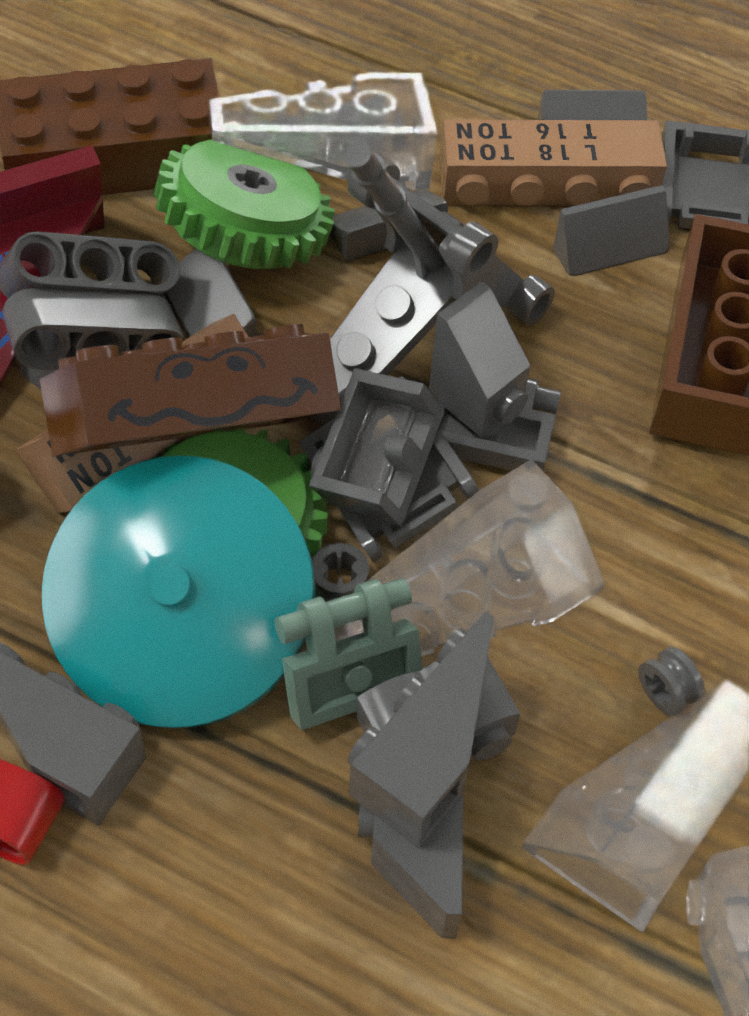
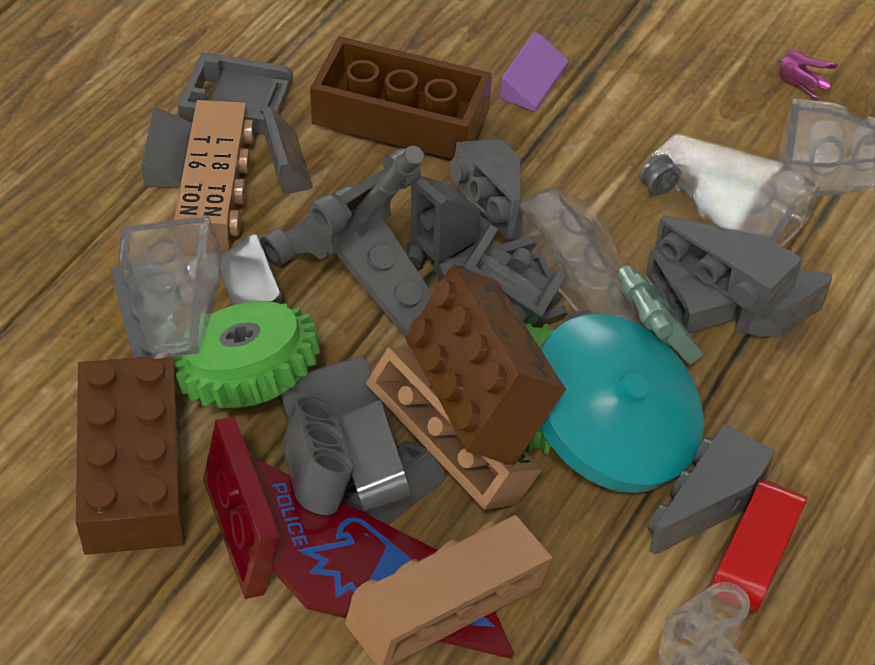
camera: 85 degrees left, 5 degrees down
none -> dark grey slope [450,139,520,239]

